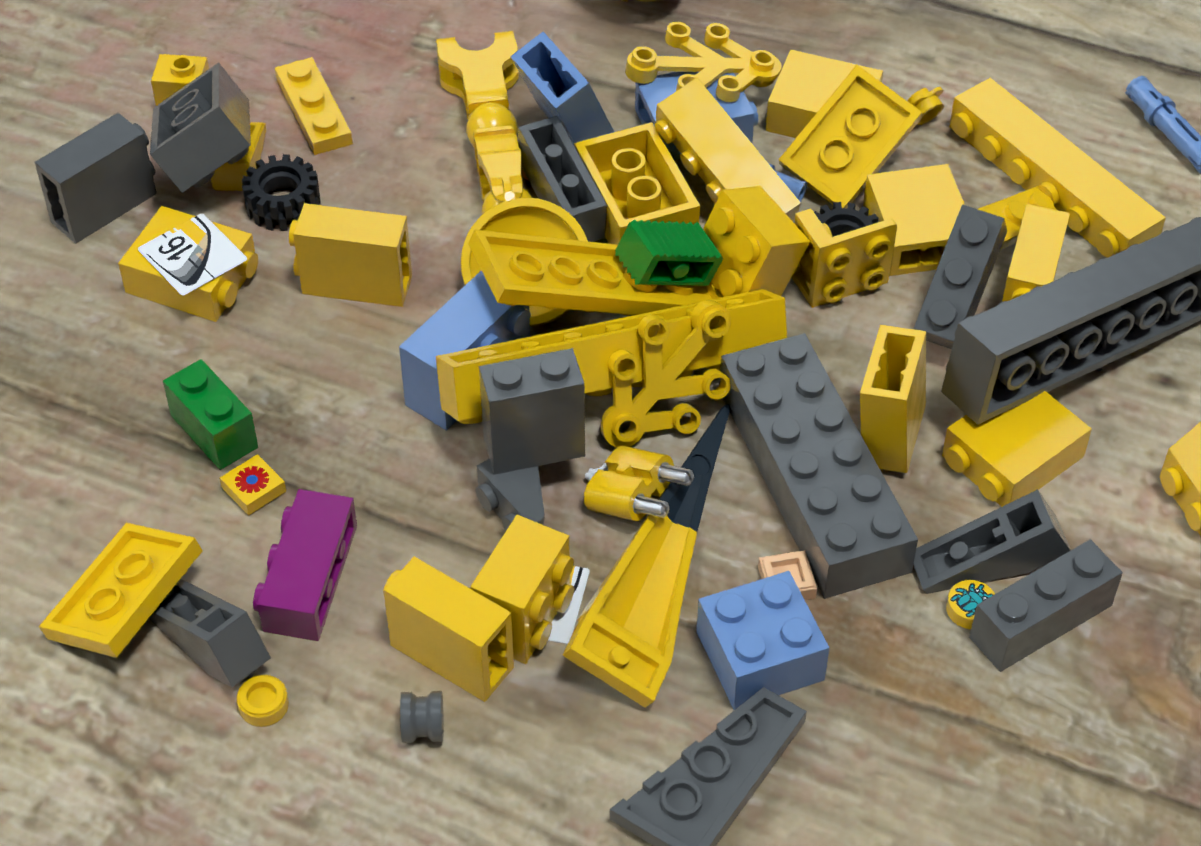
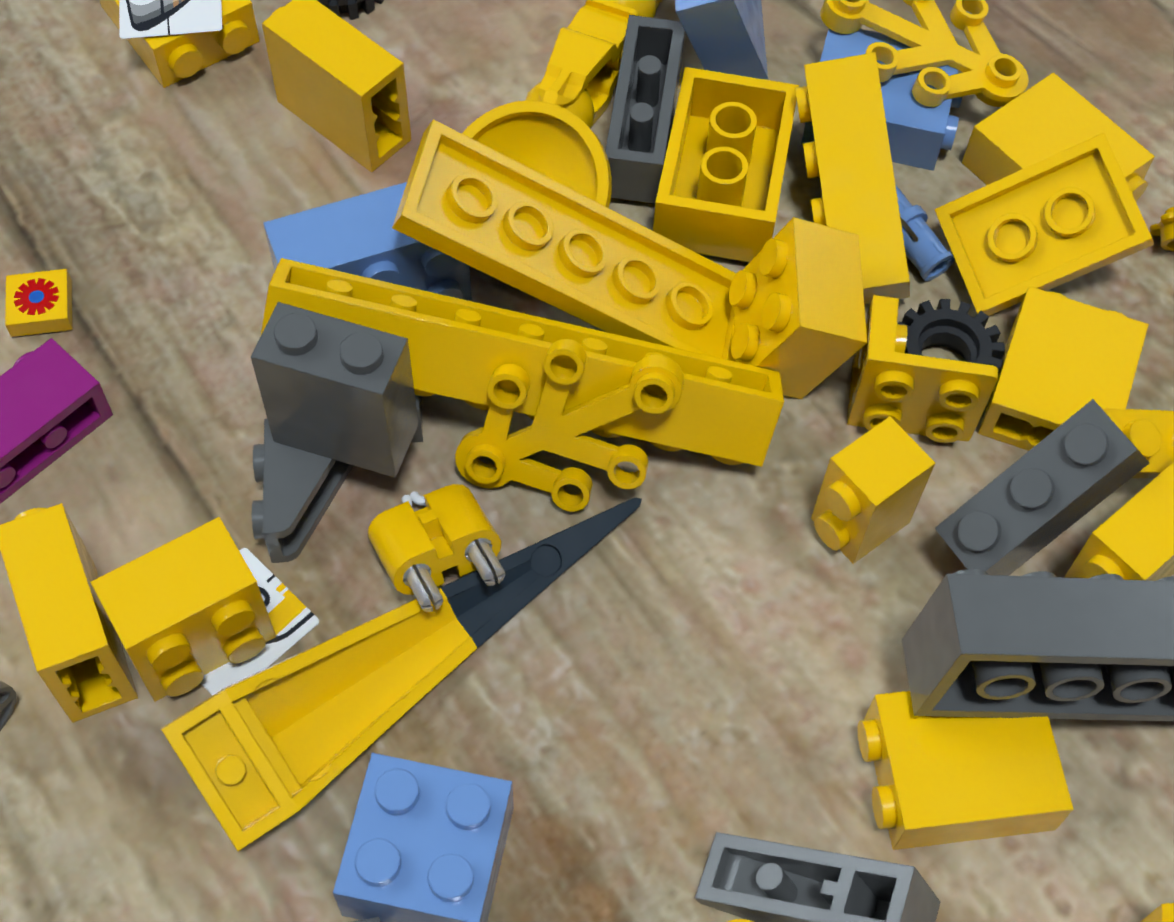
camera: 30 degrees right, 10 degrees up
green brick [163,359,259,470] -> none
green brick [615,219,723,286] -> none
dark grey brick [719,333,918,599] -> none
light nougat tile [758,550,817,600] -> none
yellow brick [860,325,926,473] -> none
none -> yellow brick [811,416,936,564]

